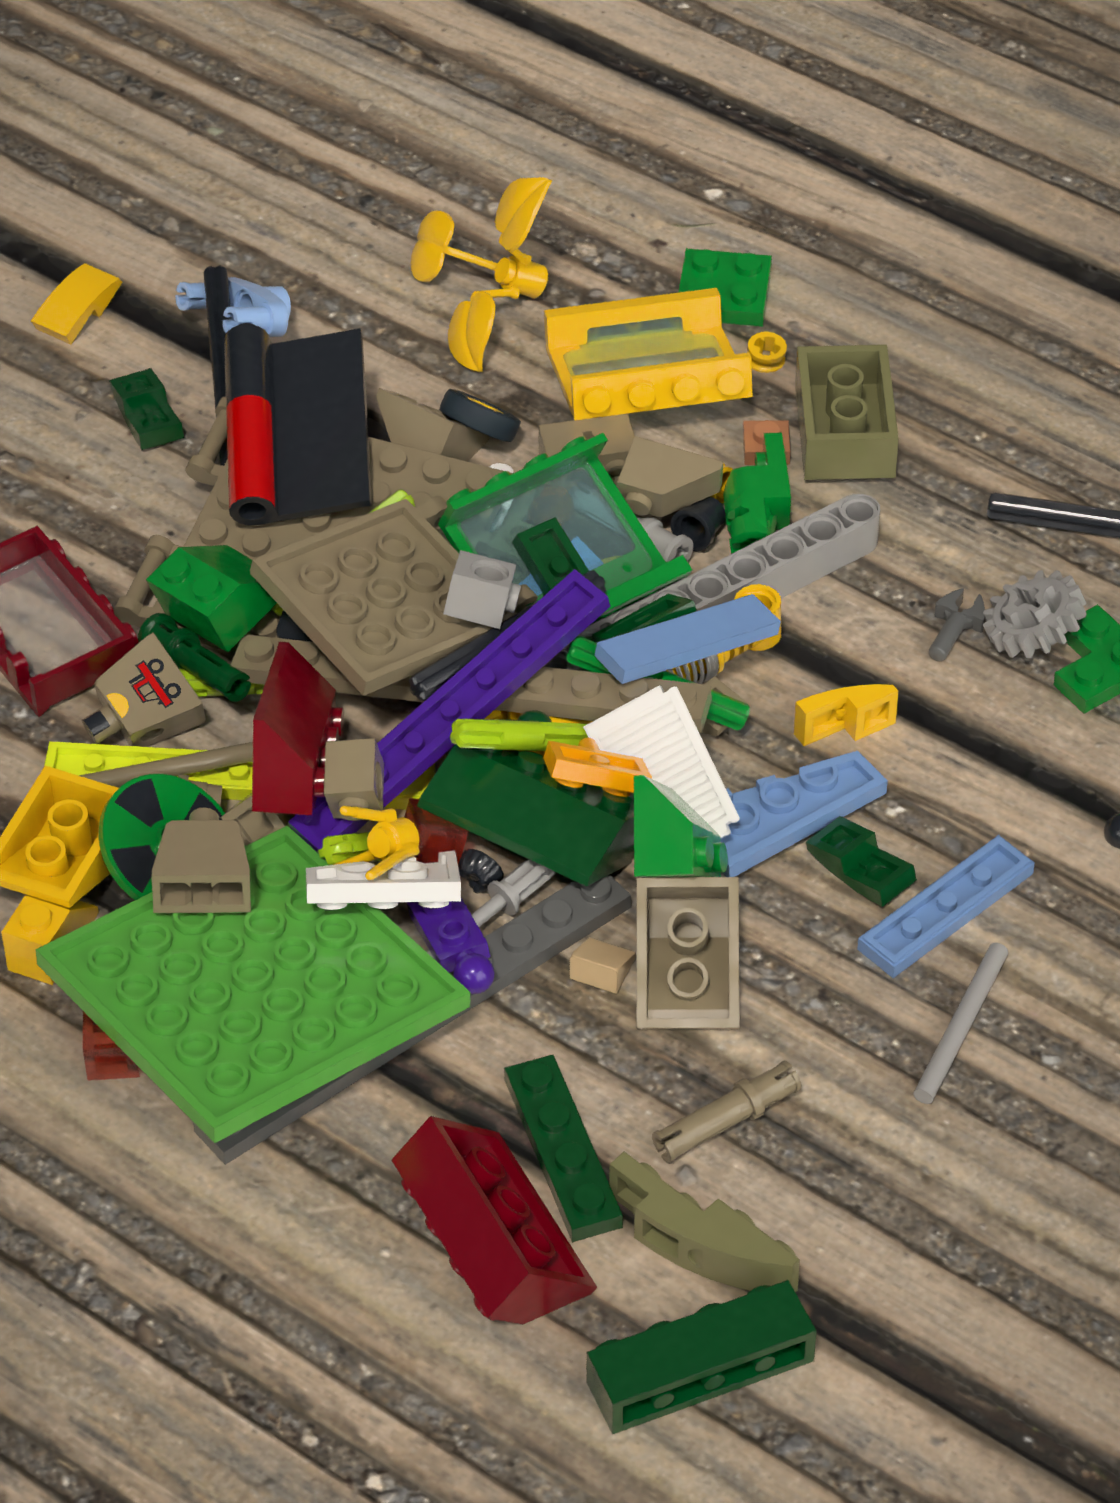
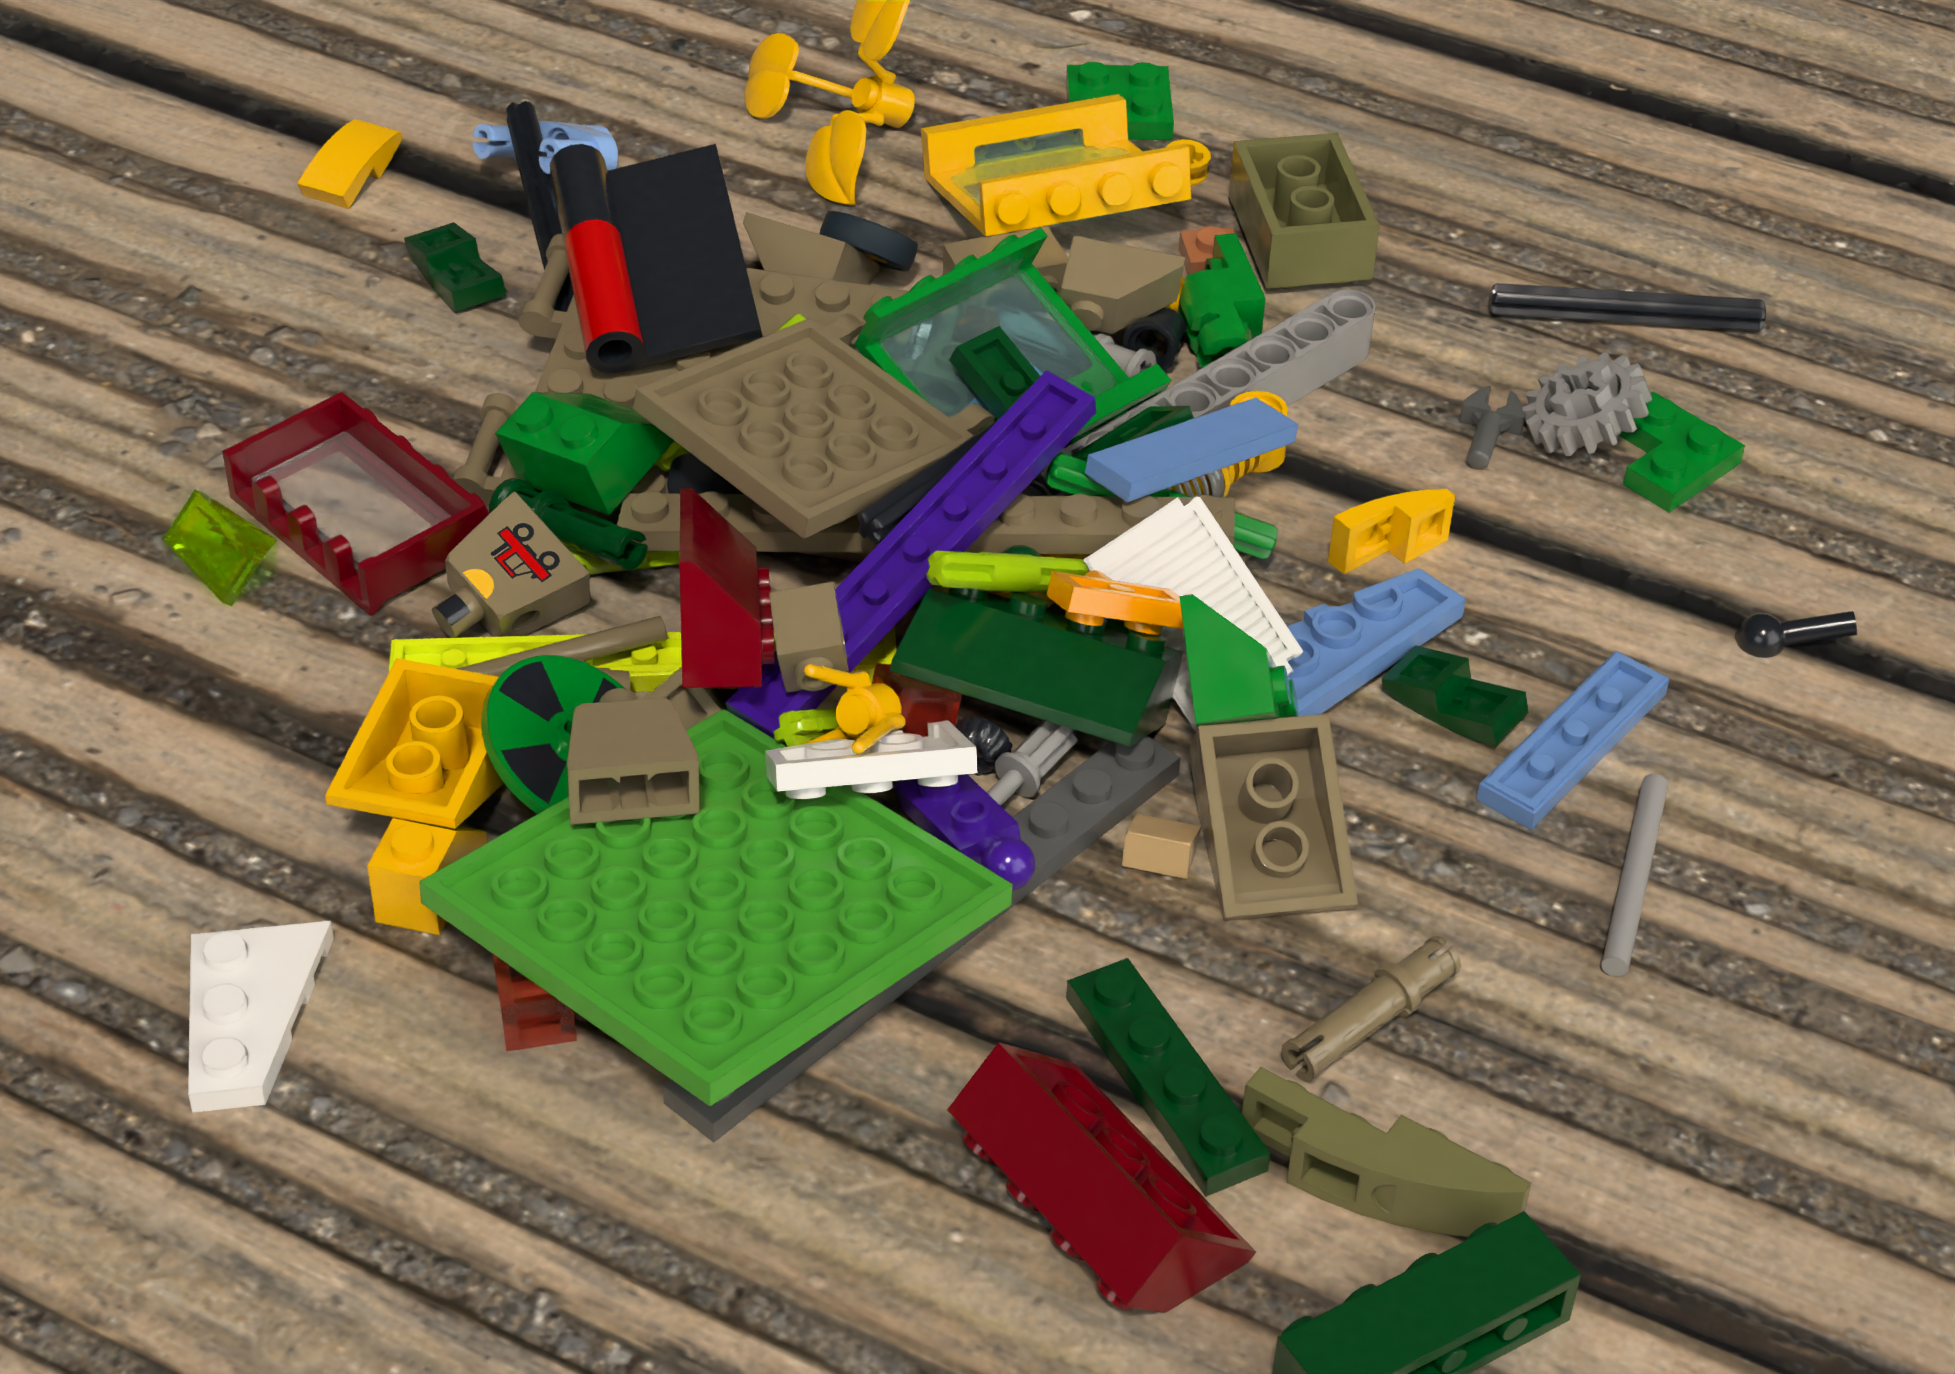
camera: 10 degrees left, 5 degrees down
light grey brick [443,550,521,629] -> none

